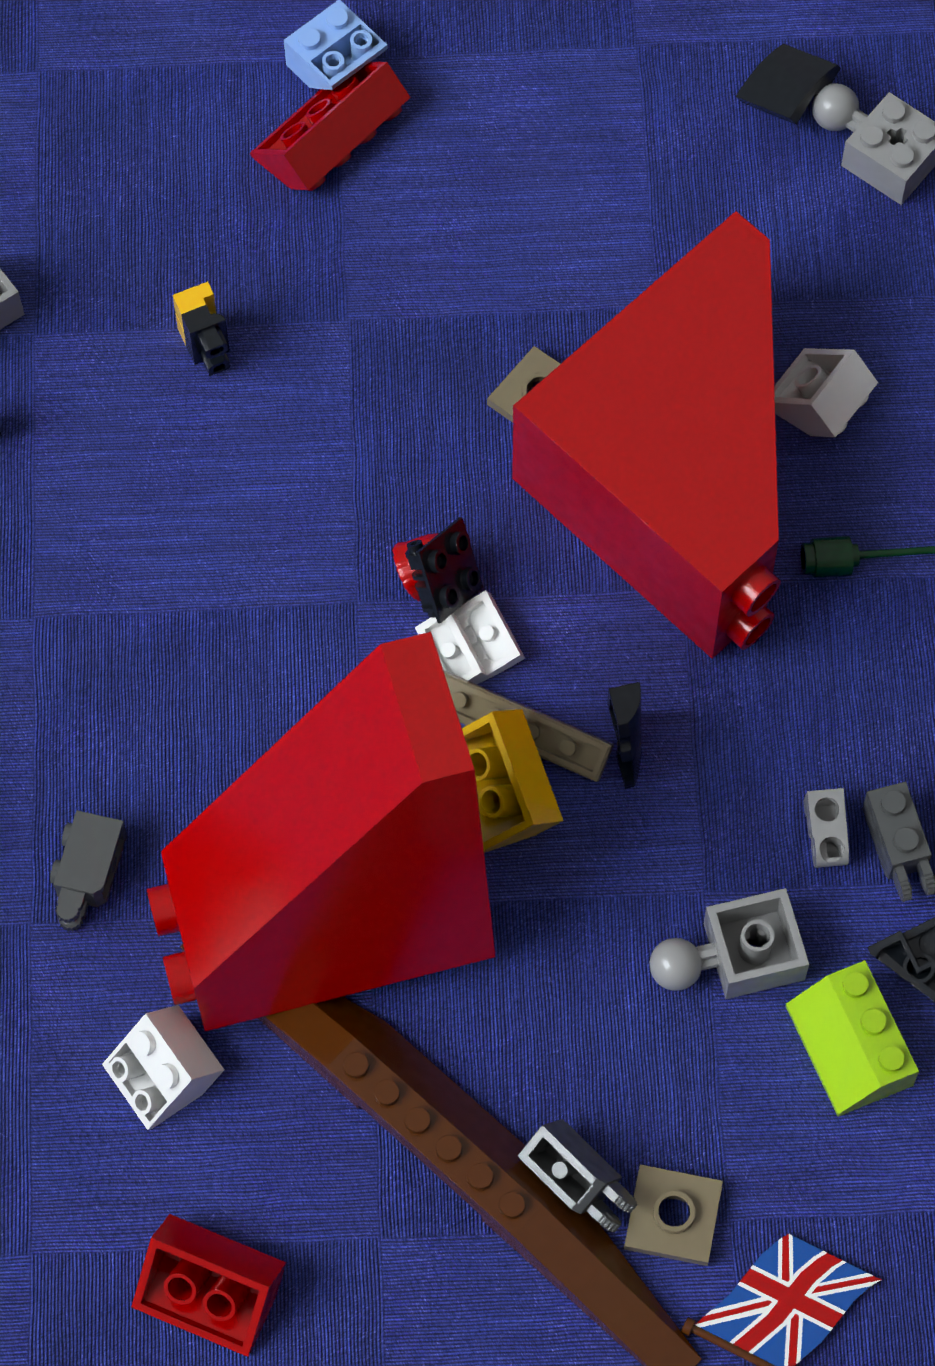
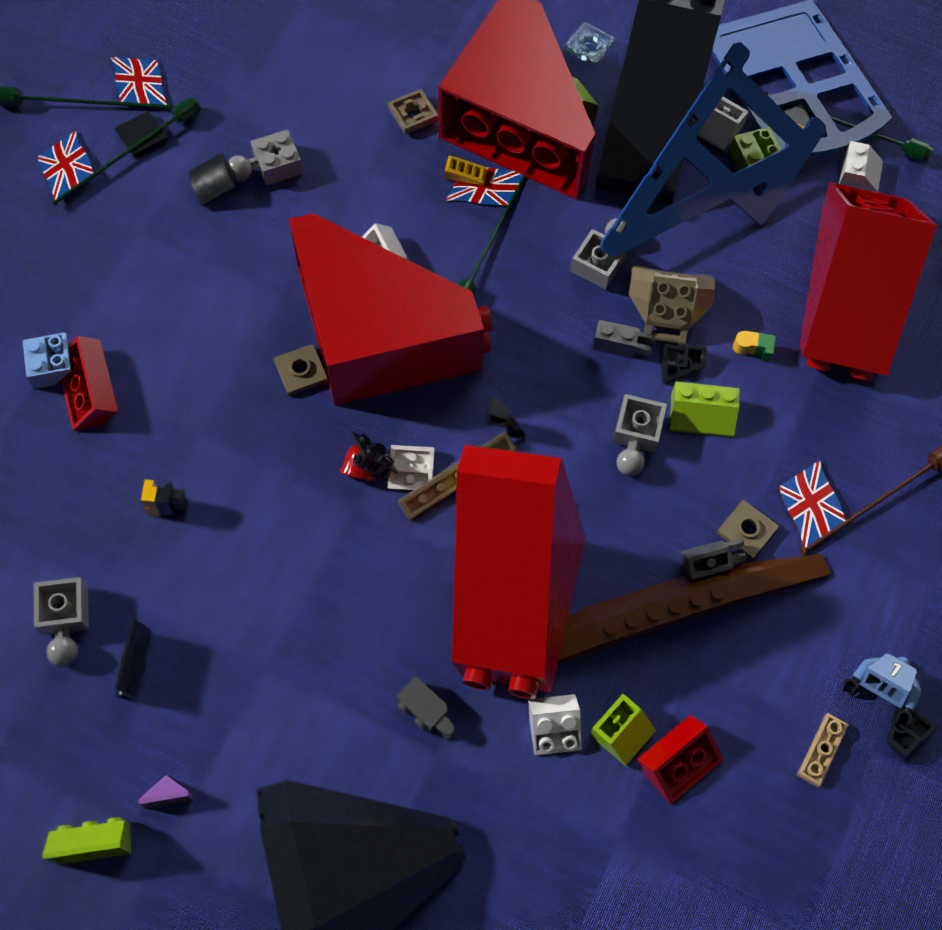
camera: 65 degrees left, 0 degrees up
light grey leg [803,788,849,868] -> none
none -> lime slope [589,694,656,767]

